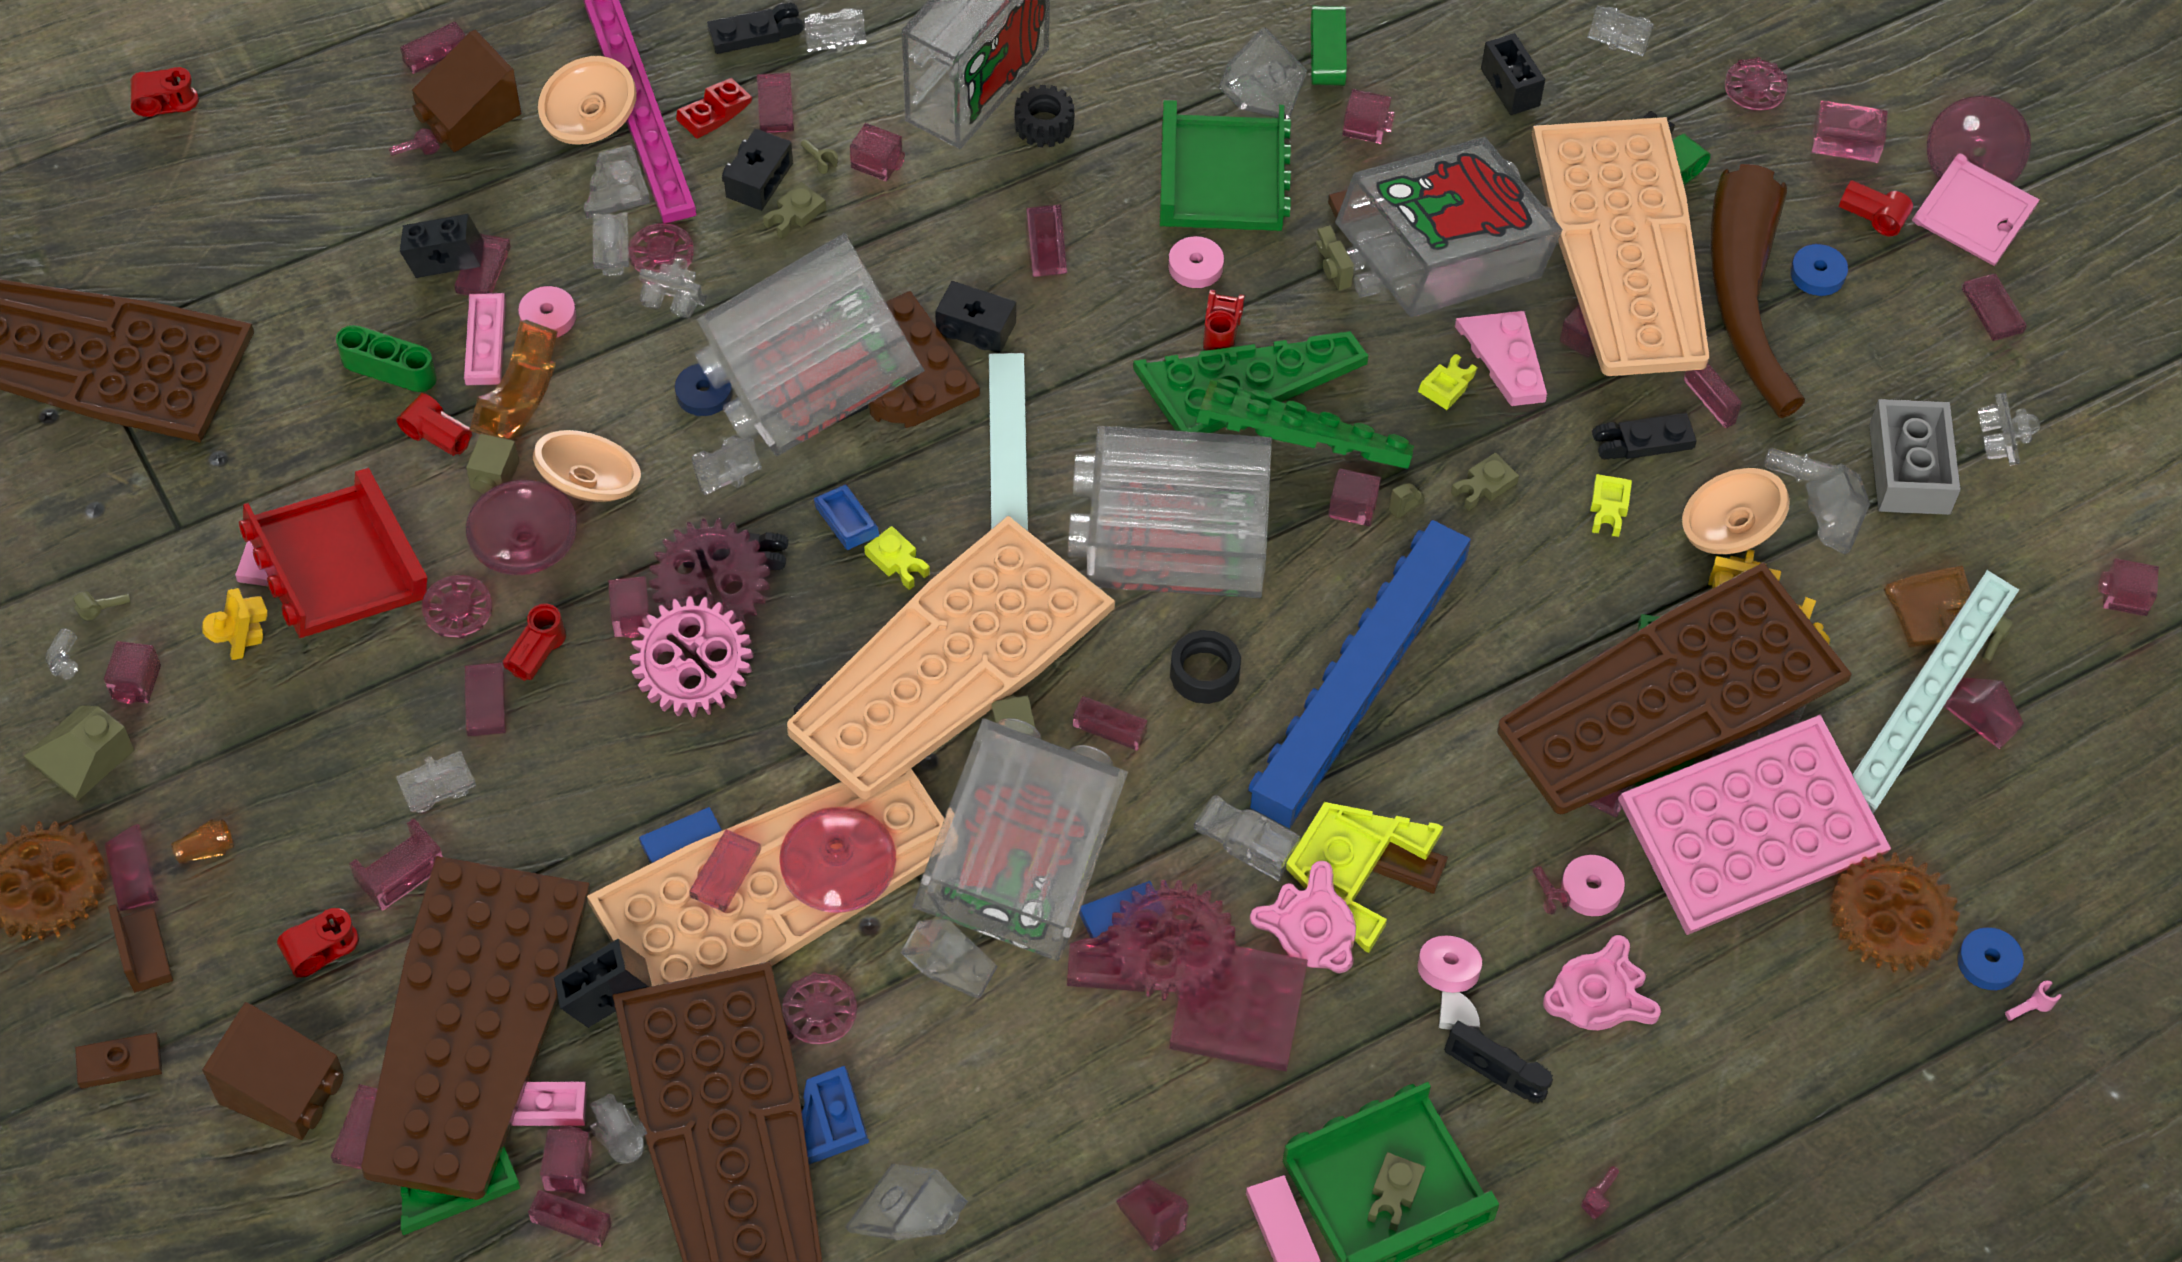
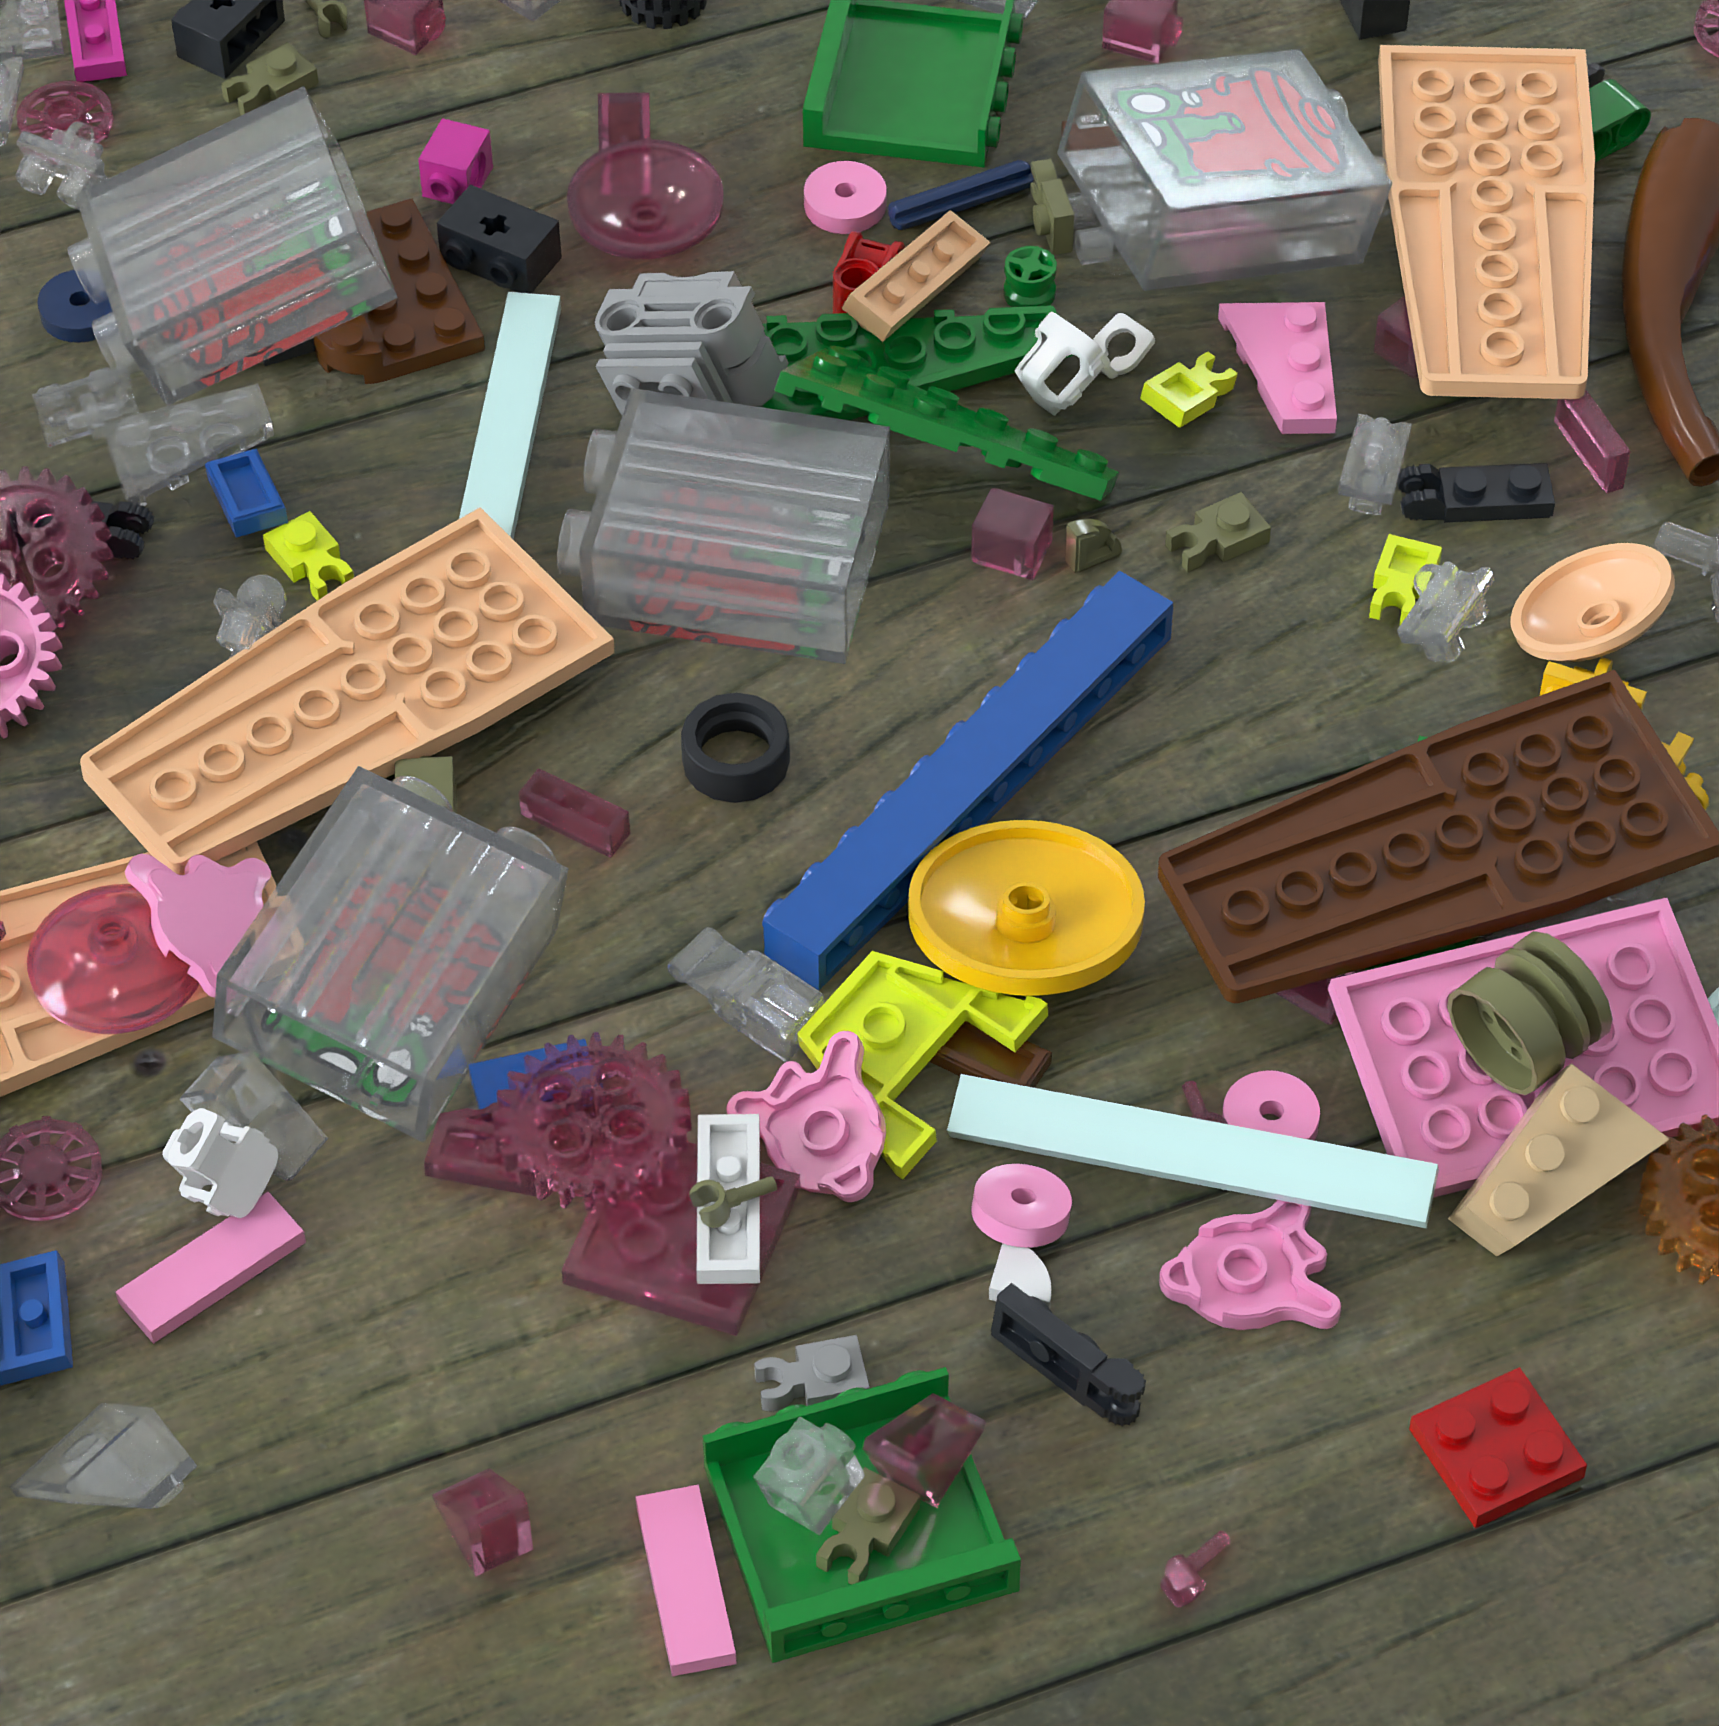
camera: 10 degrees right, 5 degrees down
none -> clear wing [102,383,274,506]
none -> bright pink tile [115,1192,306,1344]
none -> bright pink tile [125,854,271,999]
none -> white piece [162,1108,278,1218]
none -> clear hips [213,575,287,658]
none -> dark pink brick [418,118,493,204]
none -> clear pink dish [567,139,724,260]
none -> light grey piece [594,271,789,442]
none -> olive hand [689,1176,777,1228]
none -> white plate [697,1114,760,1284]
none -> clear brick [753,1417,865,1535]
none -> light grey plate [754,1335,870,1411]
none -> light nougat plate [842,210,991,342]
none -> clear pink slope [863,1393,986,1508]
none -> dark blue axle [888,160,1034,231]
none -> yellow dish [908,820,1145,996]
none -> light aqua tile [947,1074,1439,1228]
none -> green wheel [1004,246,1057,307]
none -> white piece [1014,312,1155,416]
none -> clear hips [1338,413,1412,515]
none -> clear hips [1397,562,1495,662]
none -> red plate [1409,1367,1587,1529]
none -> olive wheel [1447,931,1613,1096]
none -> tan wedge [1448,1063,1670,1257]

